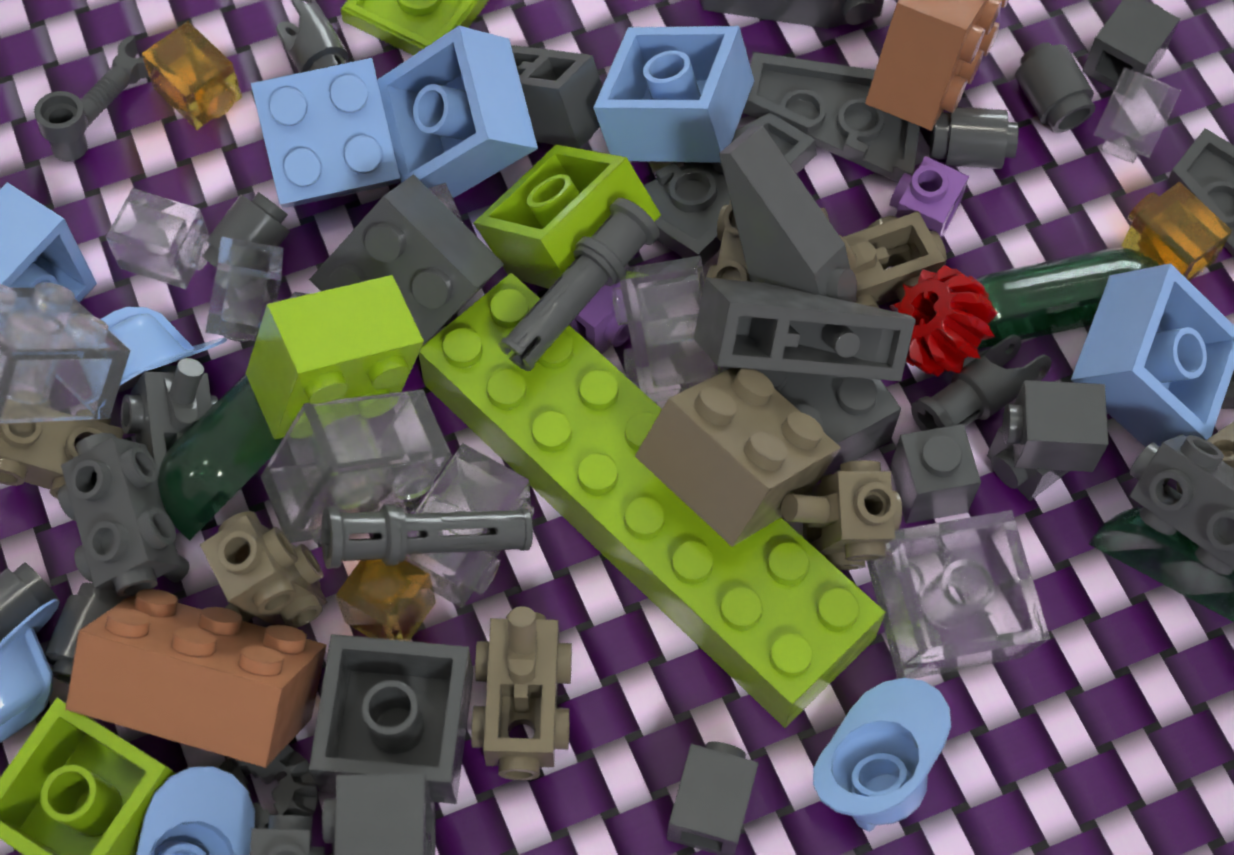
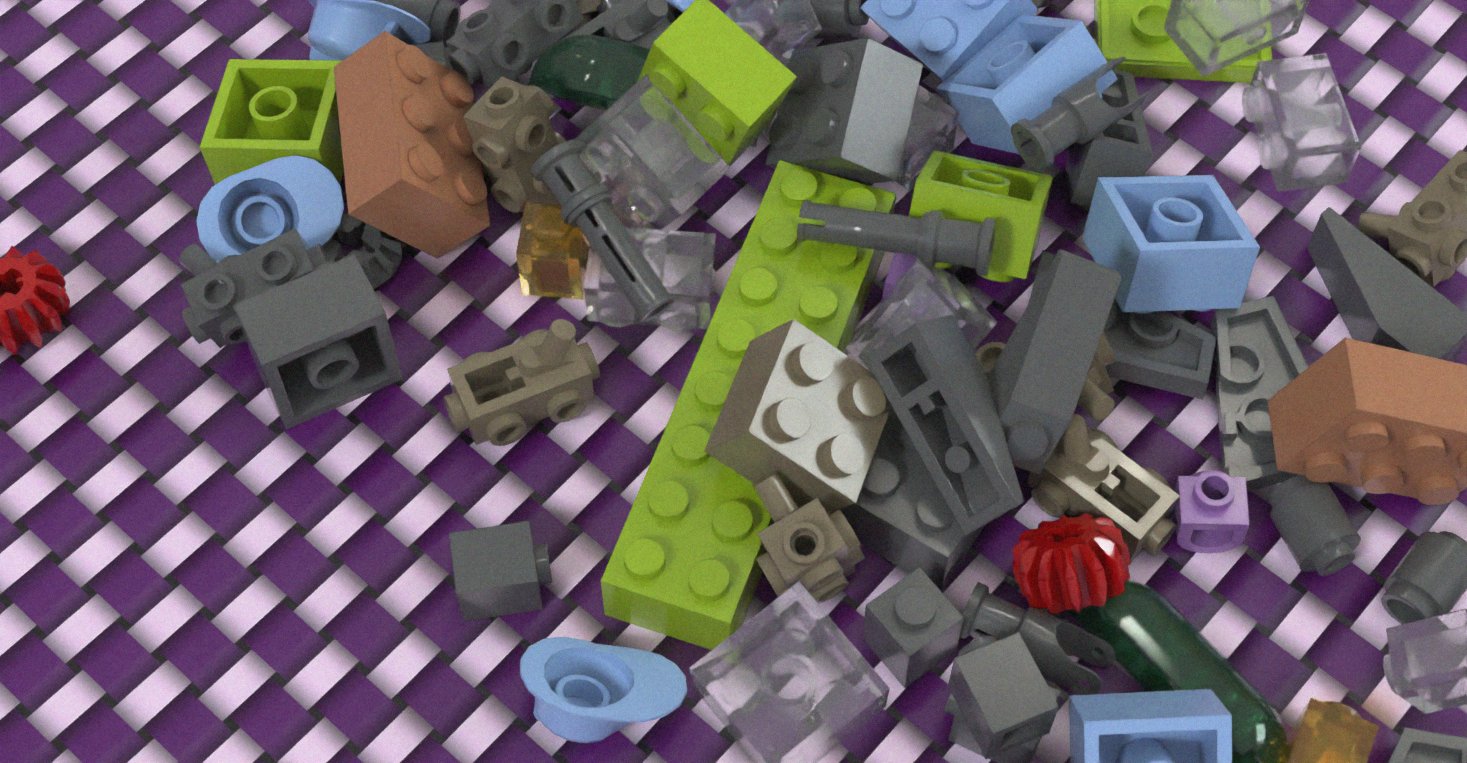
camera: 65 degrees right, 5 degrees down
dark grey brick [309,634,474,804] -> none
none -> dark grey piece [1011,56,1150,172]

